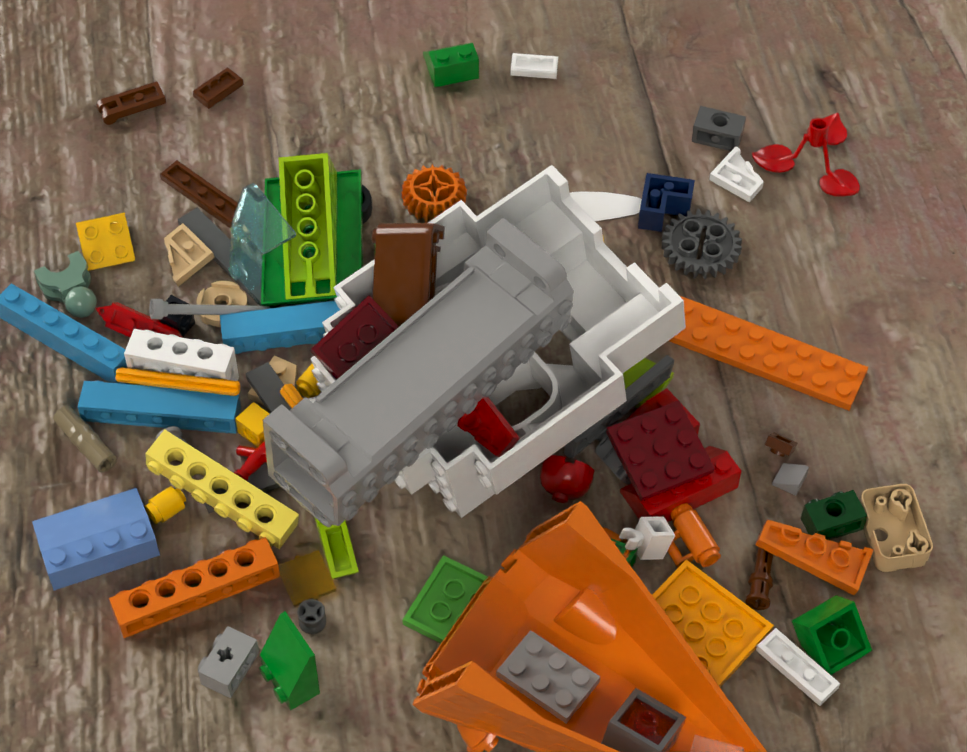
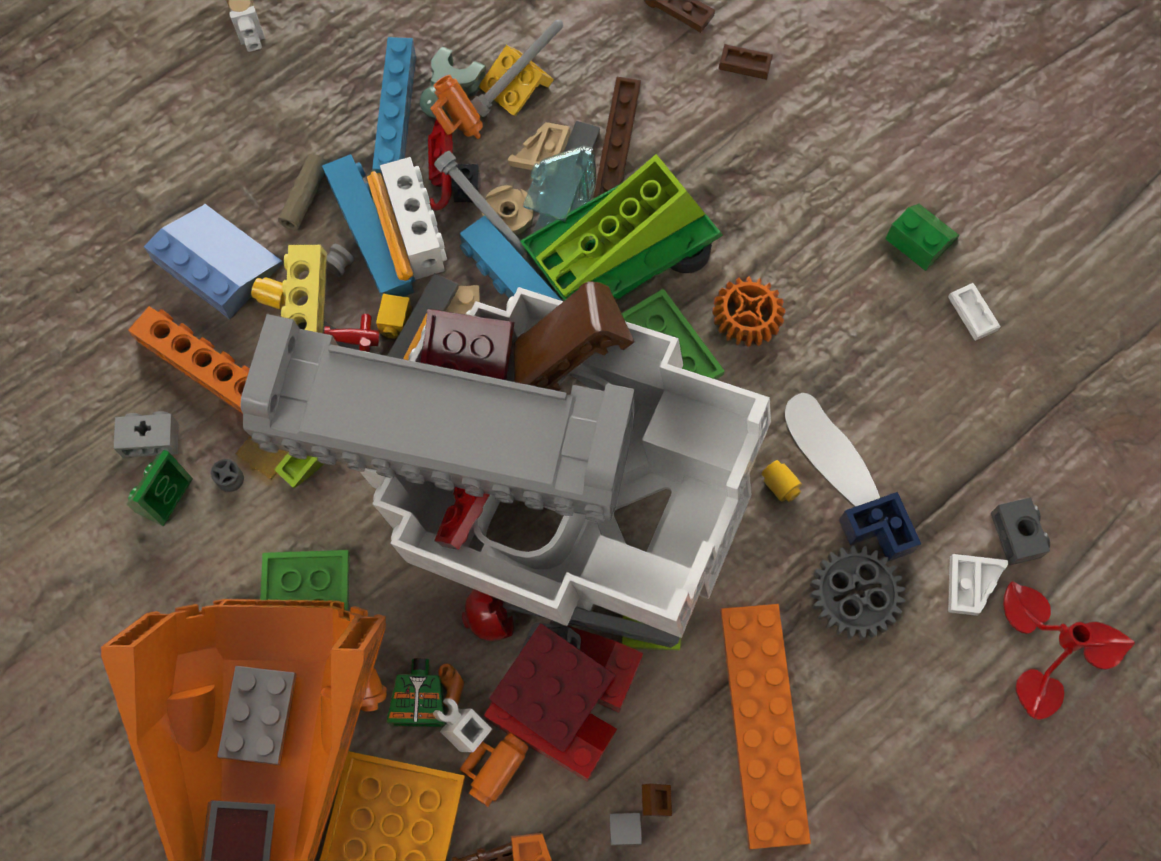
camera: 60 degrees right, 15 degrees up
none -> orange piece [430,75,483,139]
none -> light grey piece [471,20,563,117]

